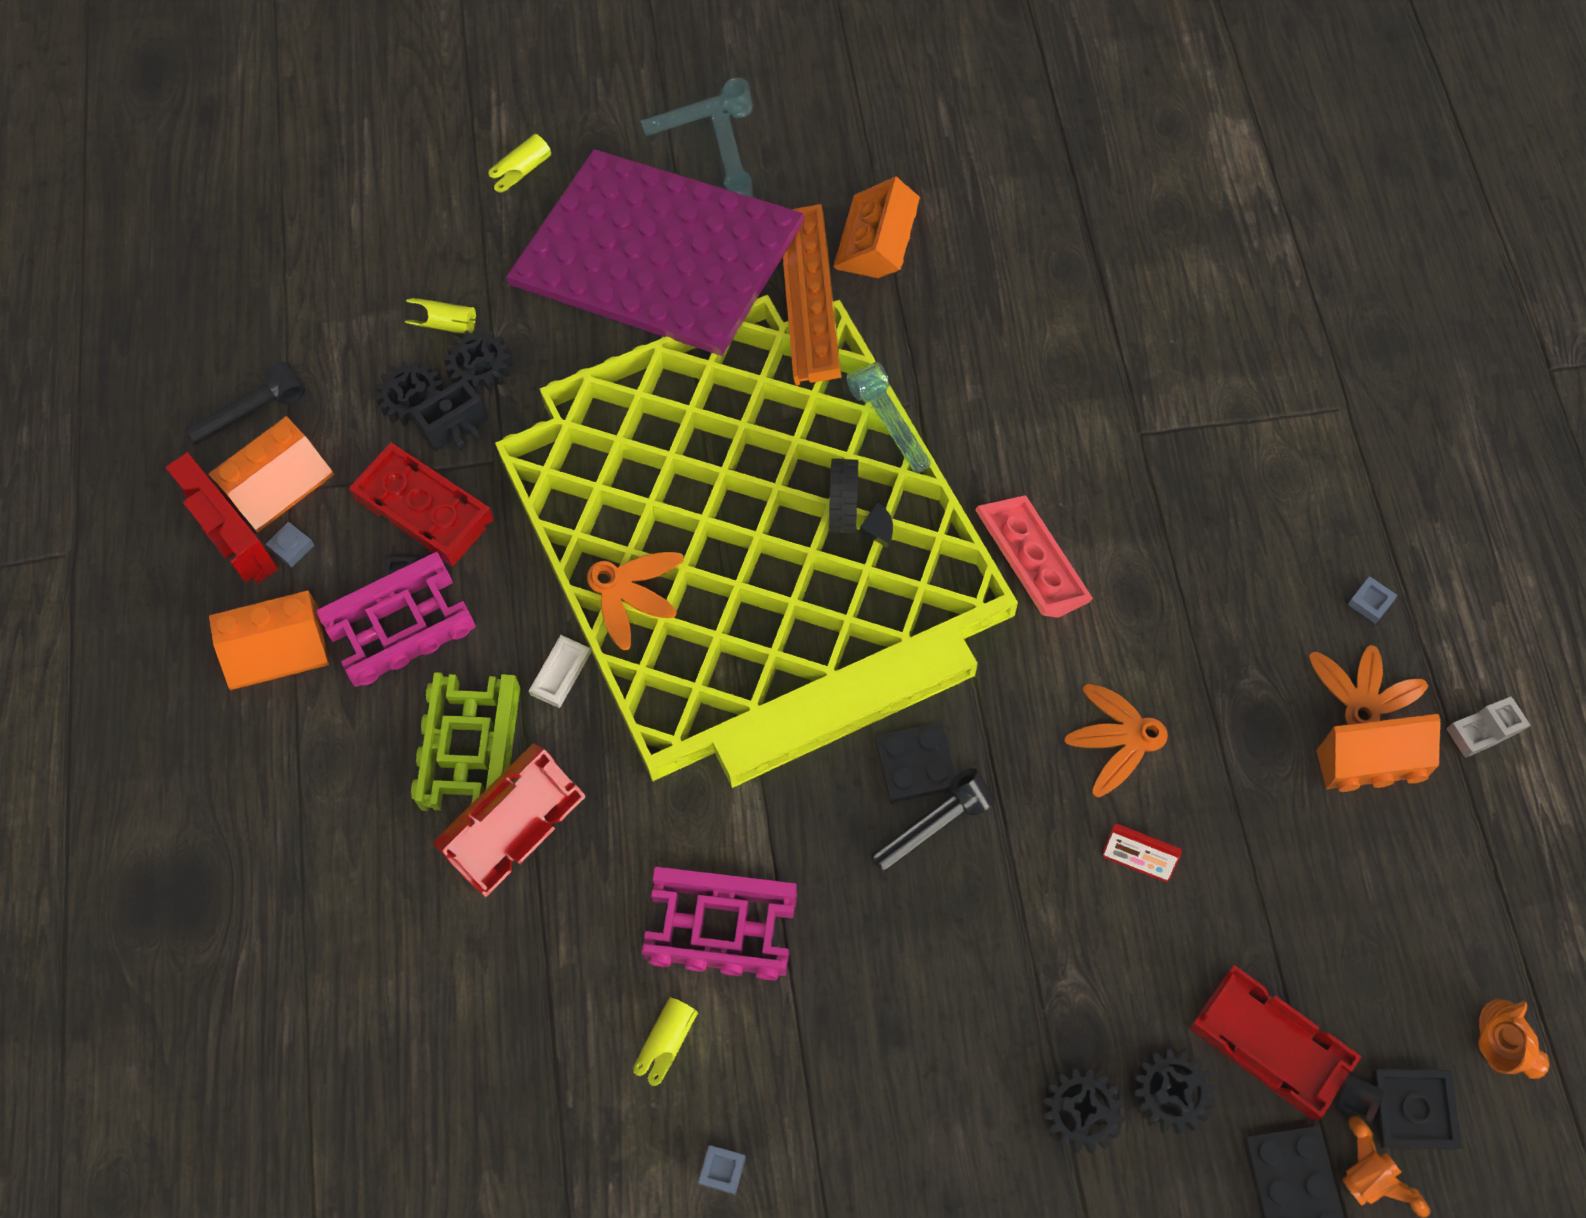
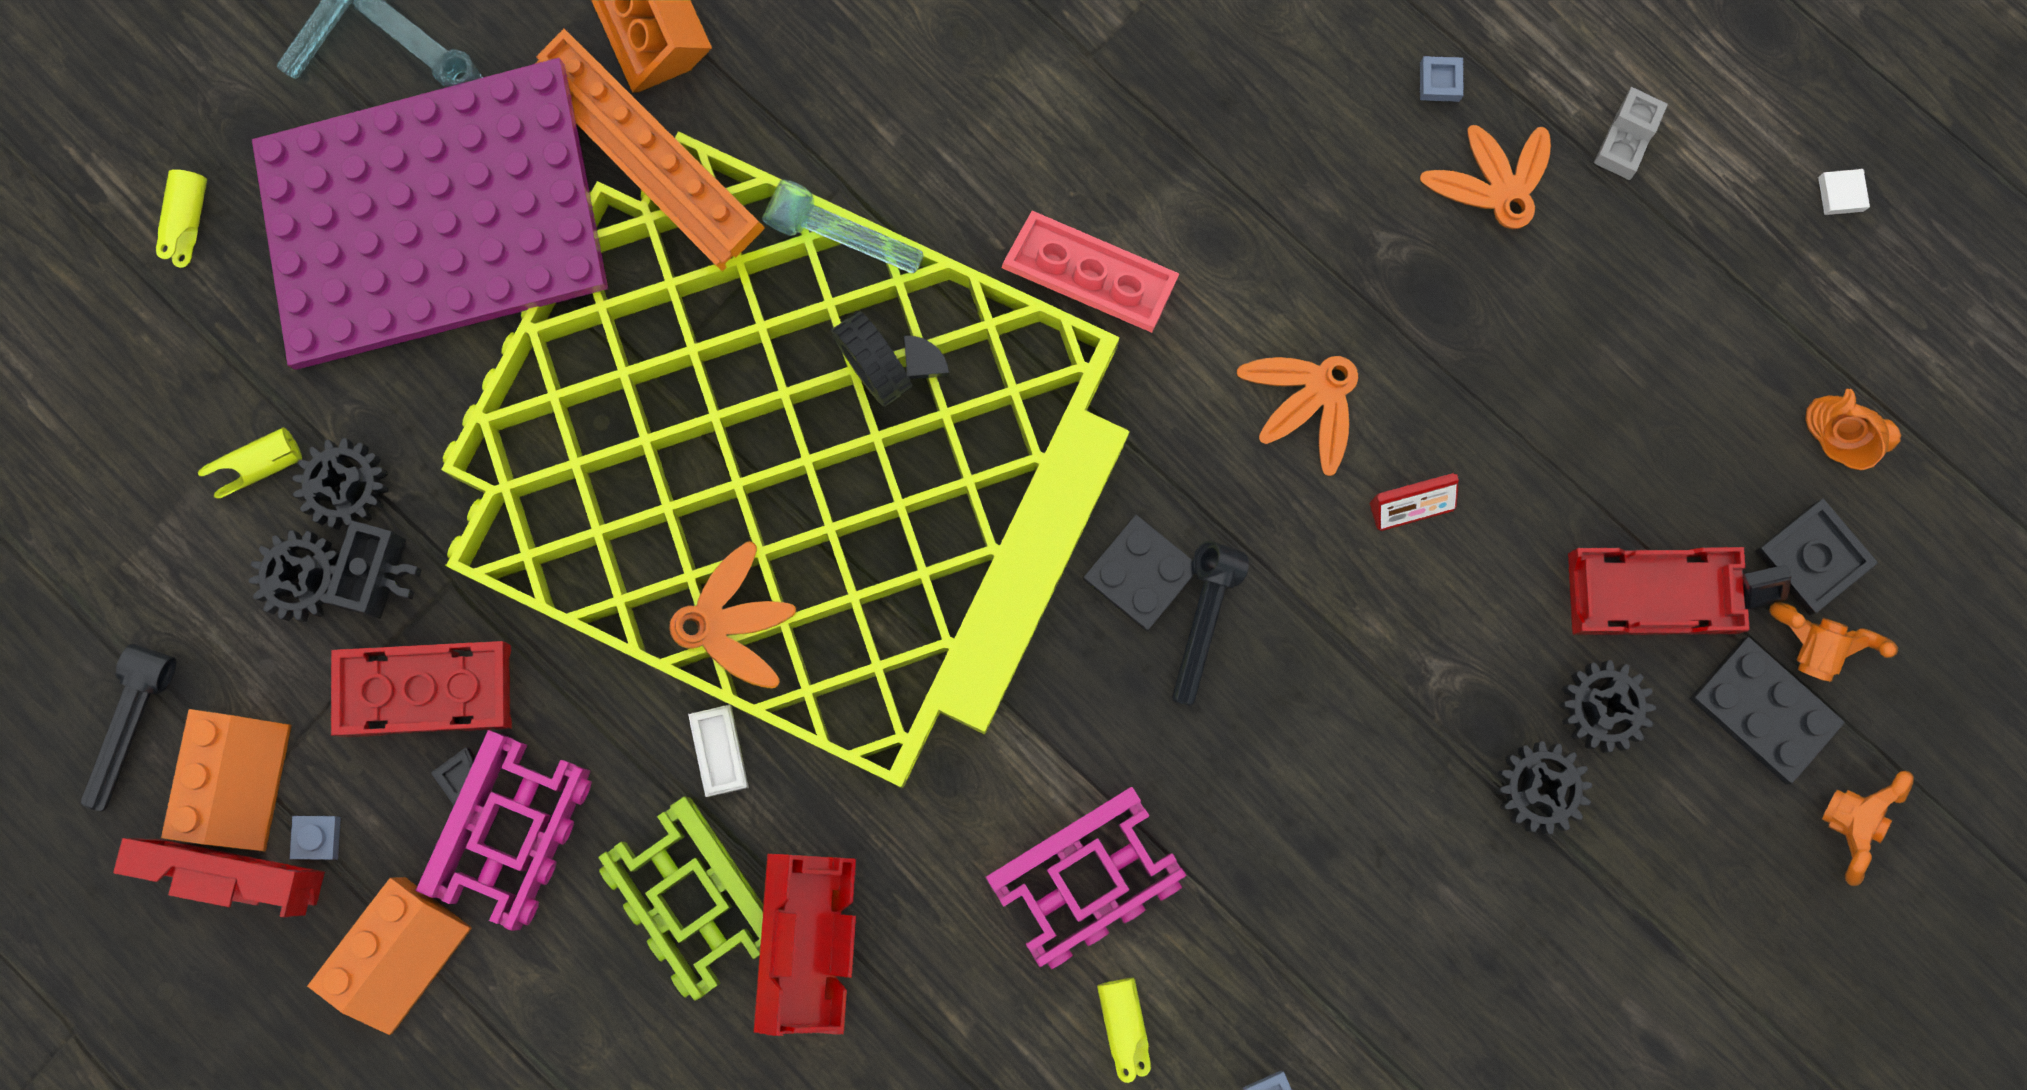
camera: 45 degrees left, 15 degrees up
orange slope [1316,714,1440,792] -> none

